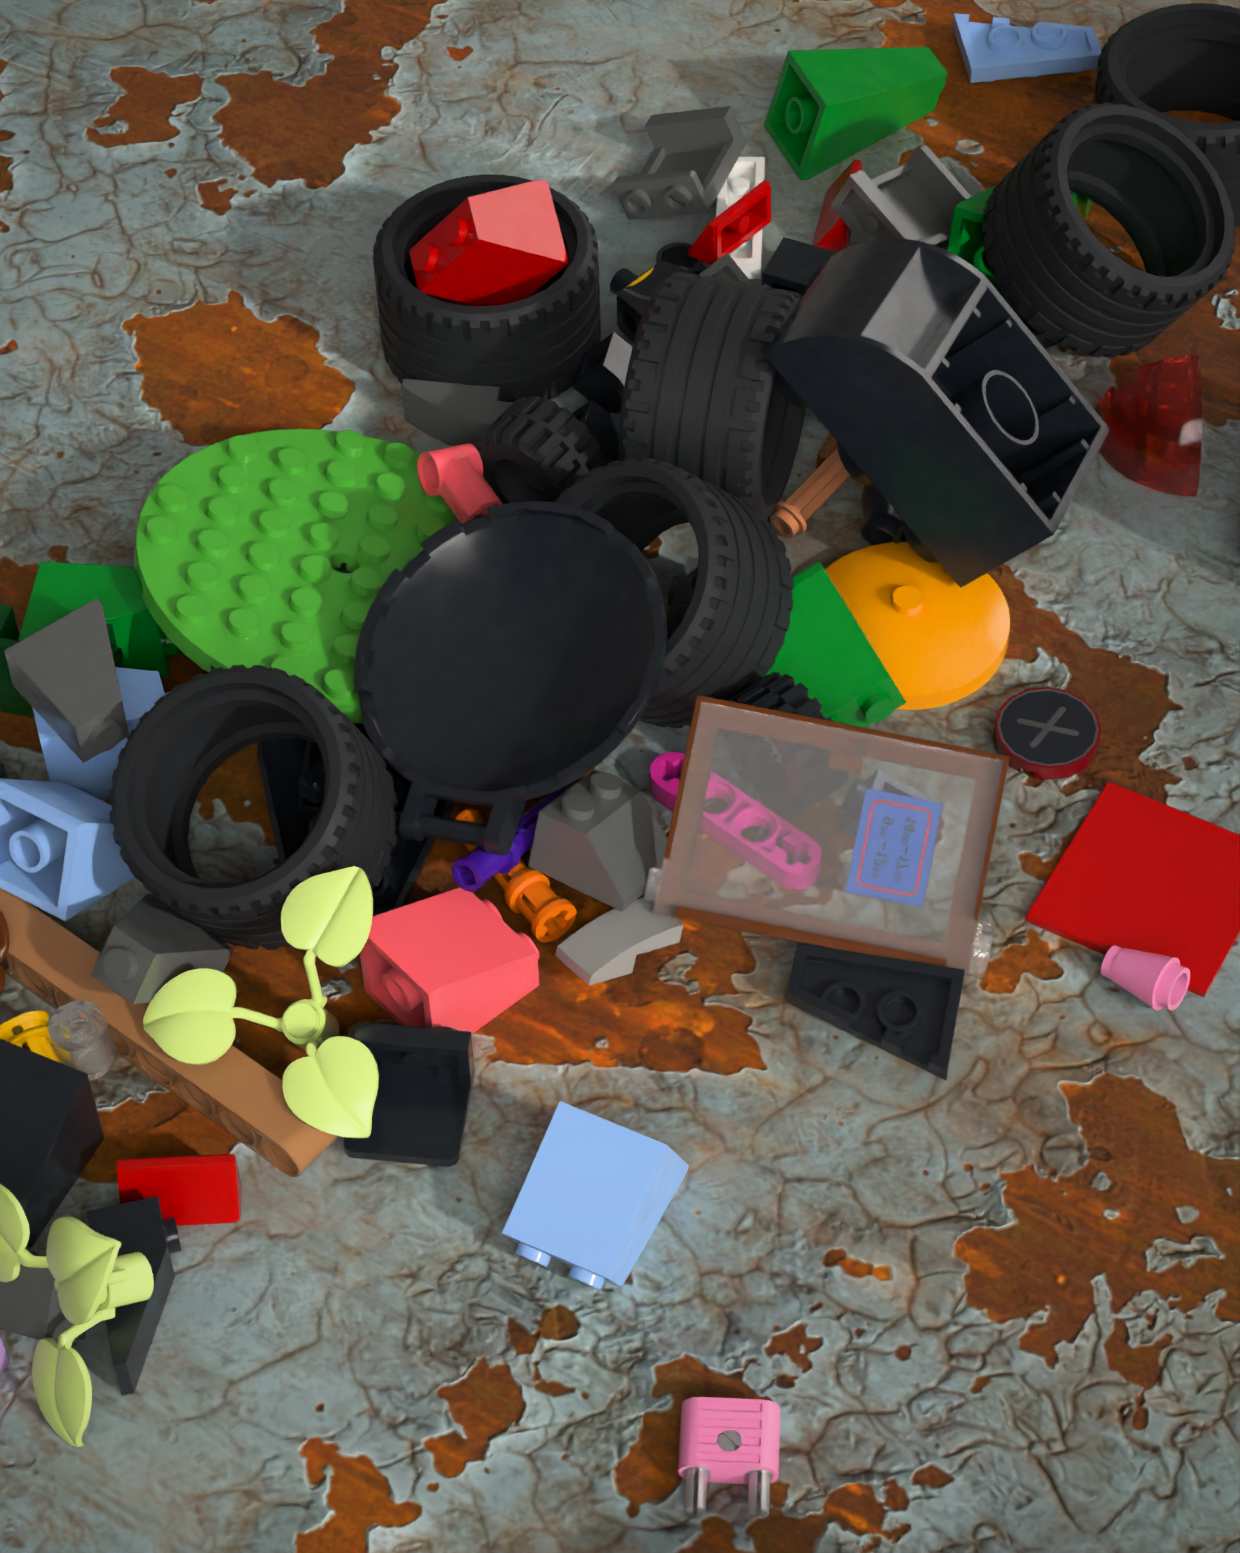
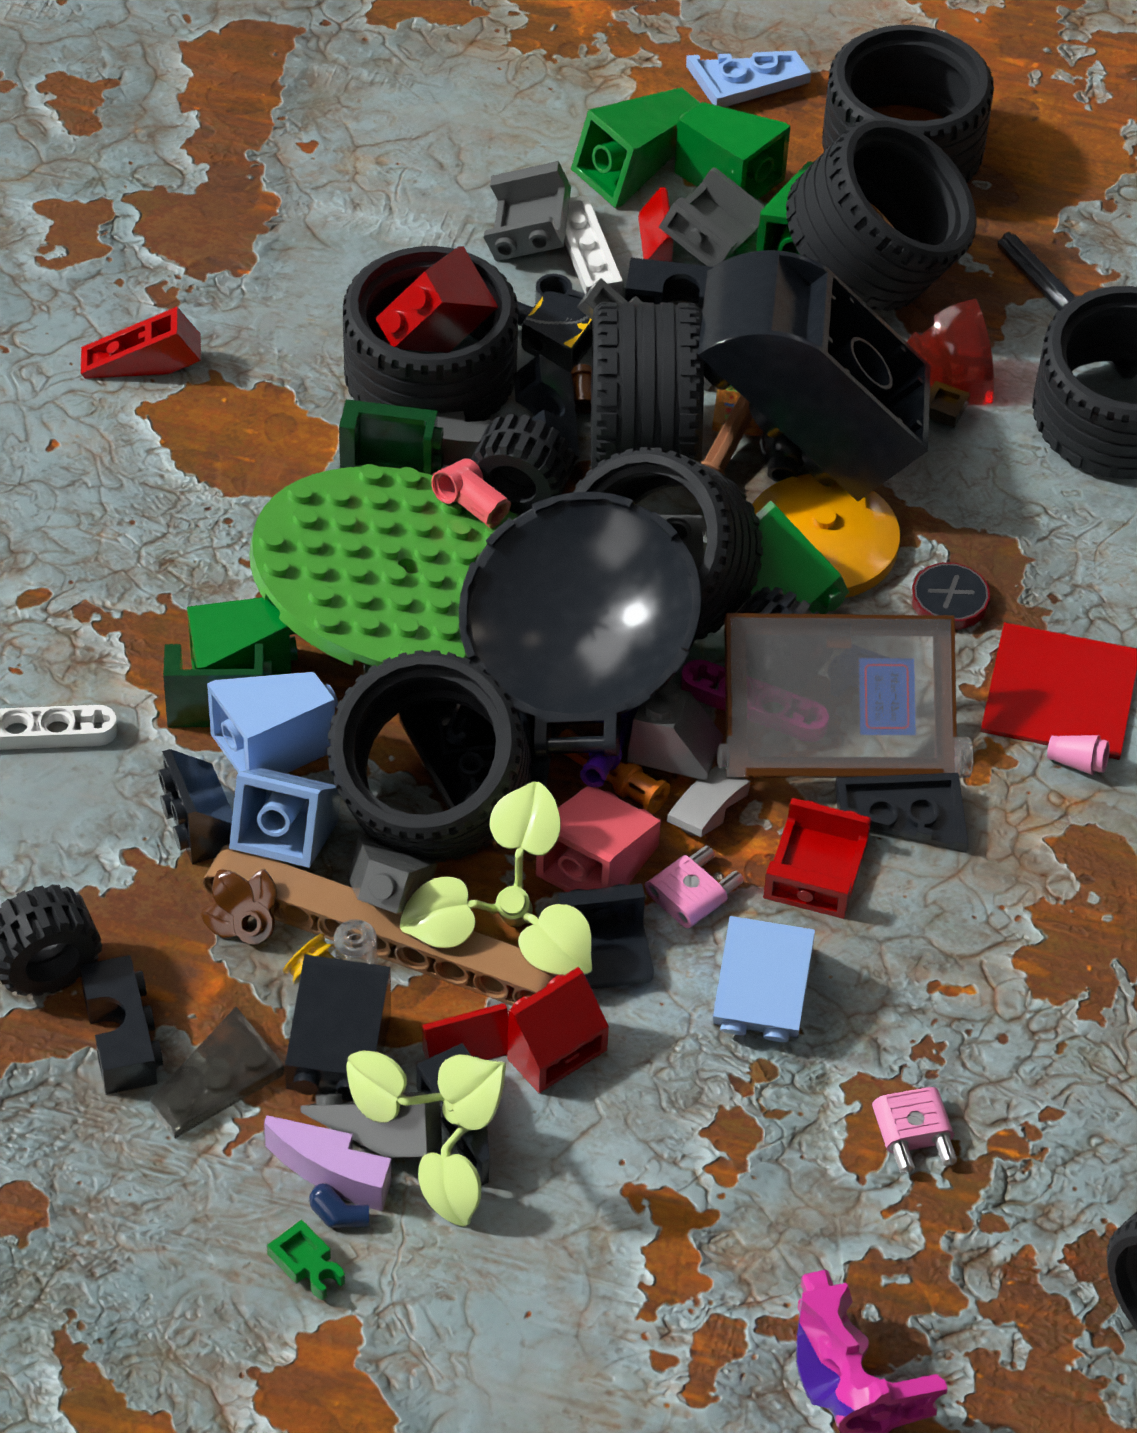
camera: 20 degrees left, 0 degrees up
dark grey slope [4,599,129,763] -> none
red slope [688,180,771,265] -> none
none -> red slope [81,307,201,379]
none -> dark green panel [339,399,444,475]
none -> red slope [507,967,609,1094]
none -> bright pink piece [645,845,744,929]
none -> green slope [674,102,791,200]
none -> red panel [763,798,871,919]
none -> dark brown plate [929,381,970,428]

